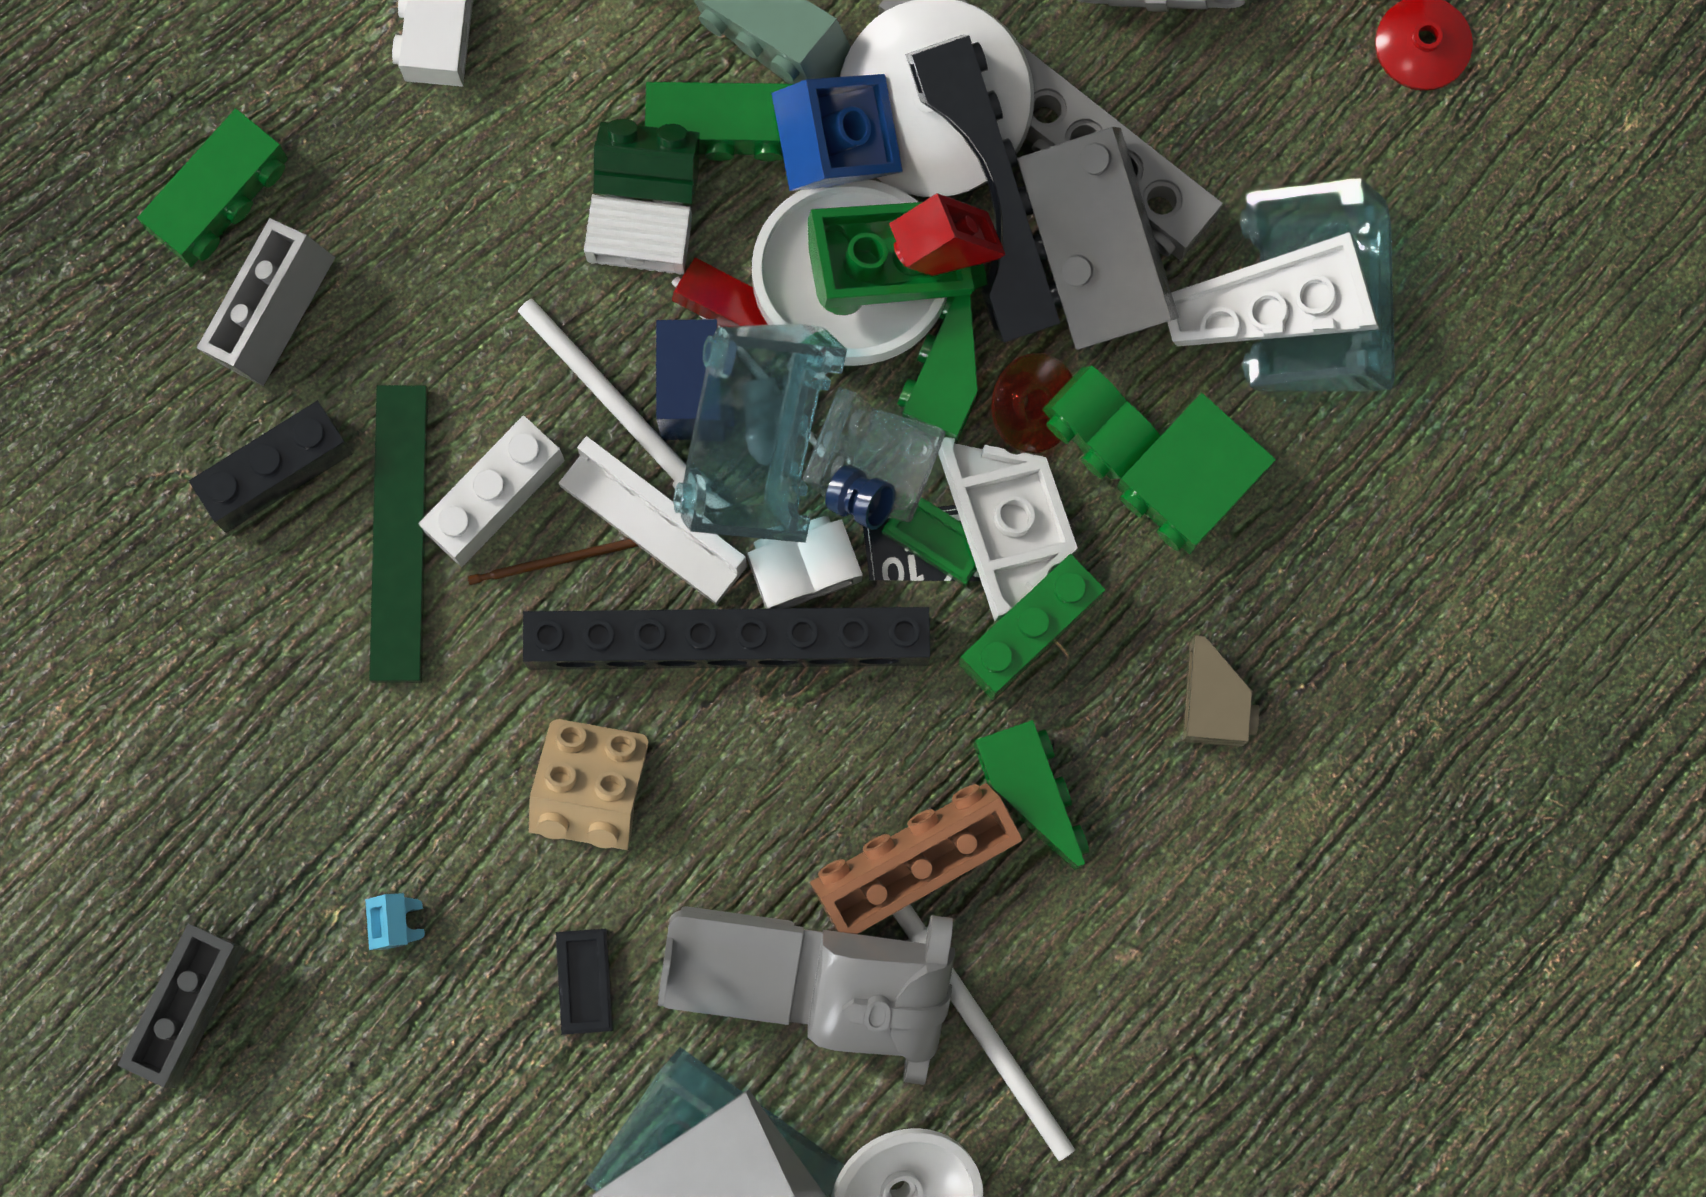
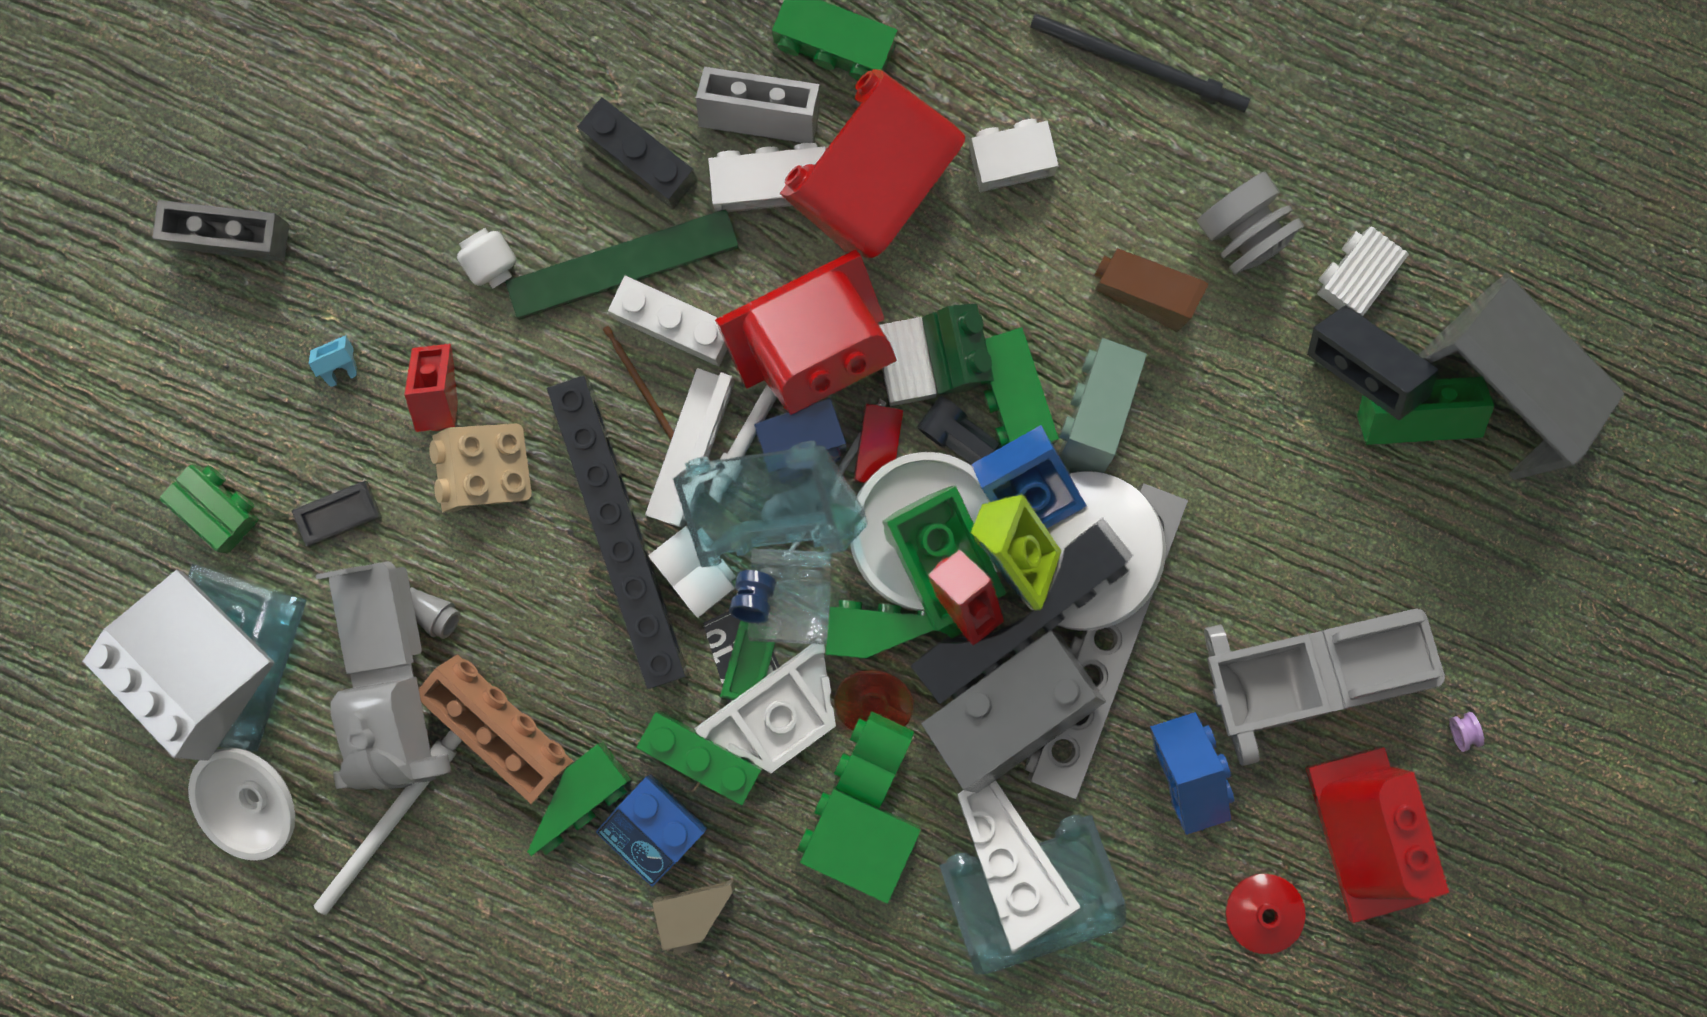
camera: 75 degrees right, 5 degrees up
none -> green brick [159,464,259,554]
none -> red slope [404,344,458,432]
none -> light grey cone [410,587,461,639]
none -> white head [457,228,516,289]
none -> blue slope [596,774,708,887]
none -> white brick [708,143,826,212]
none -> red windscreen [715,249,897,415]
none -> red windscreen [779,69,966,258]
none -> black piece [916,396,999,466]
none -> lime slope [971,494,1062,610]
none -> blue brick [1150,712,1234,835]

